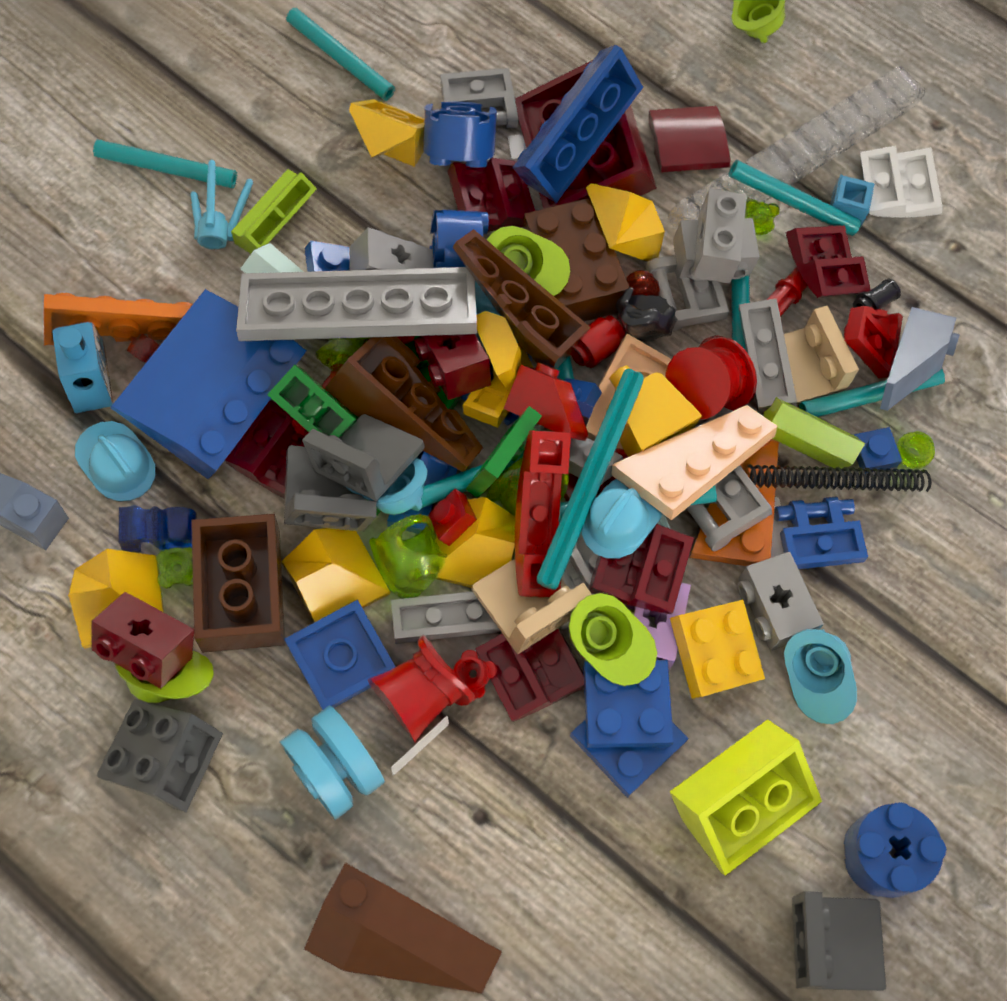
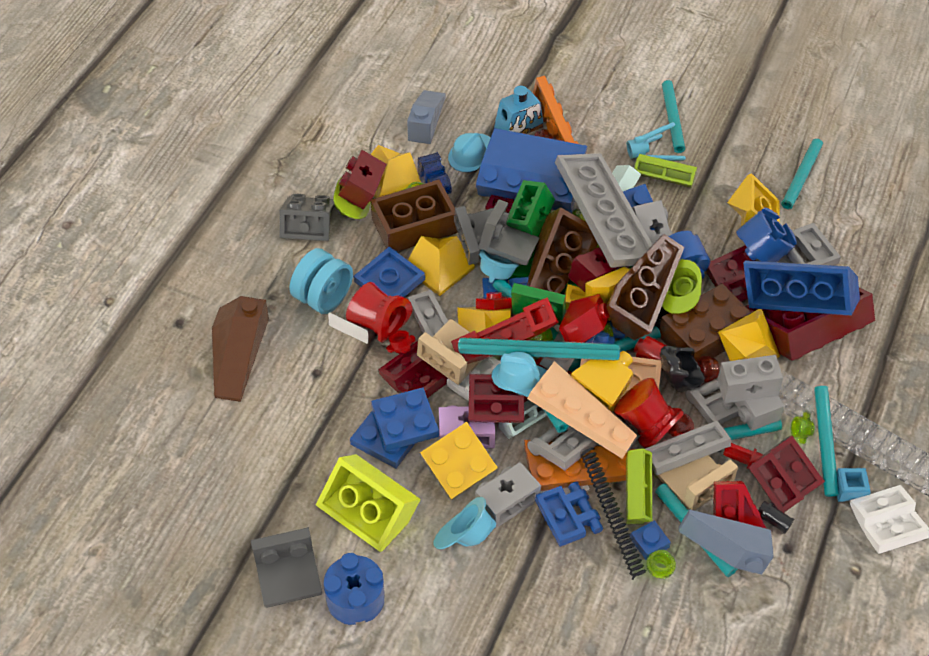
camera: 80 degrees right, 15 degrees down
clear neon green piece [369,514,447,599] -> none
lime piece [569,593,657,686] -> none
dark red slope [648,106,731,172] -> none

